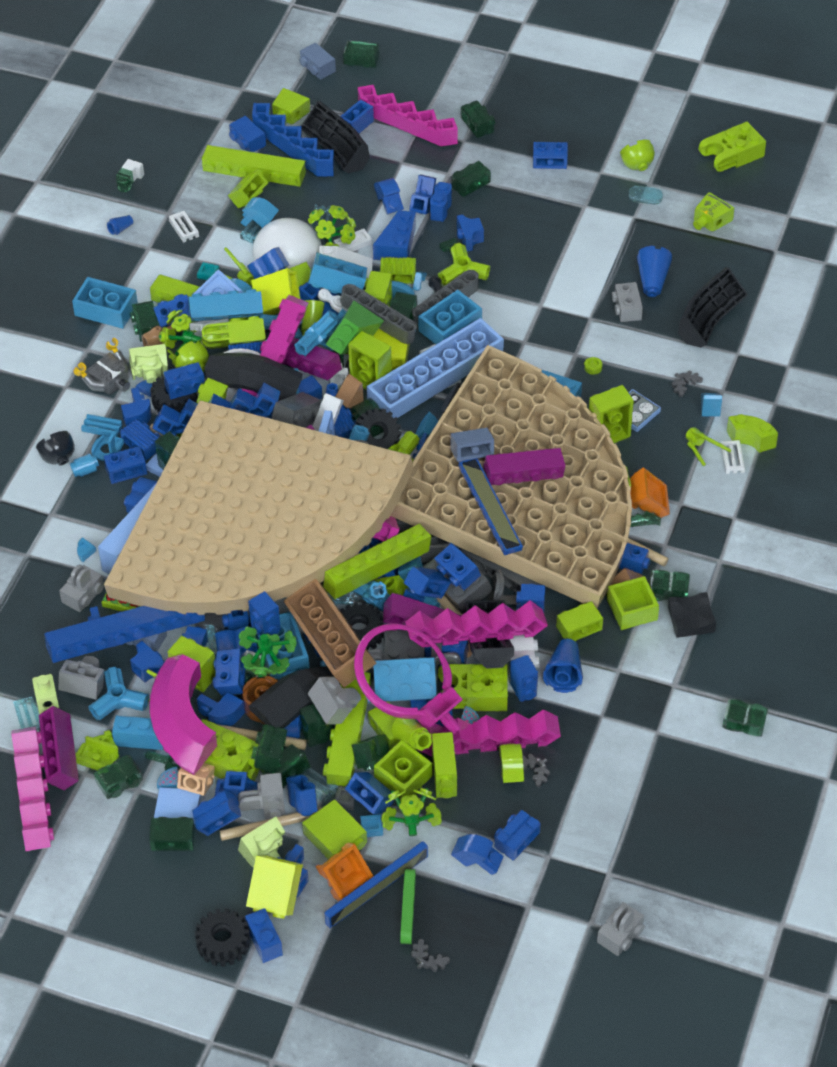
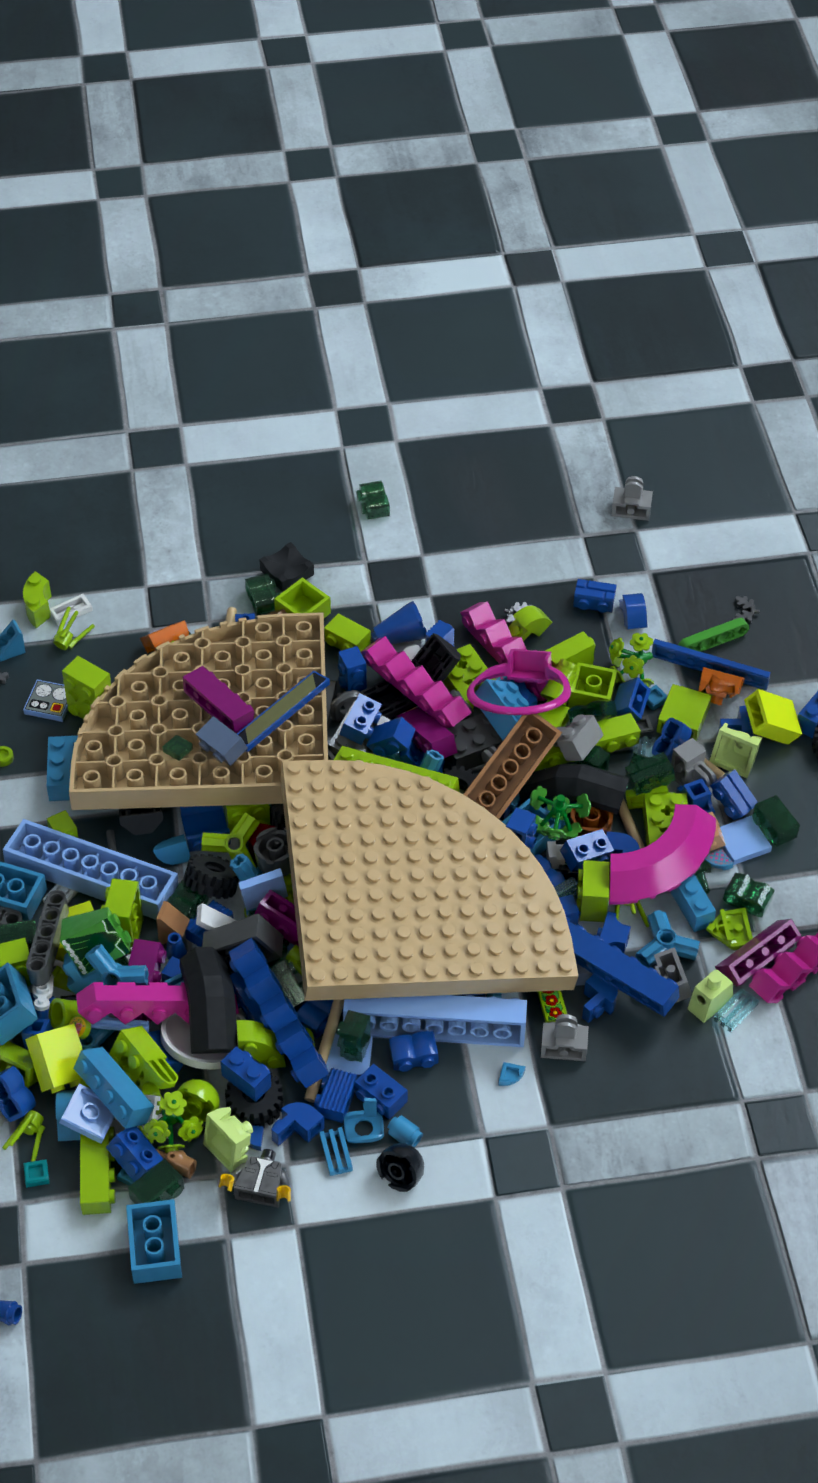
camera: 120 degrees left, 0 degrees up
none -> clear green tile [162,735,193,761]

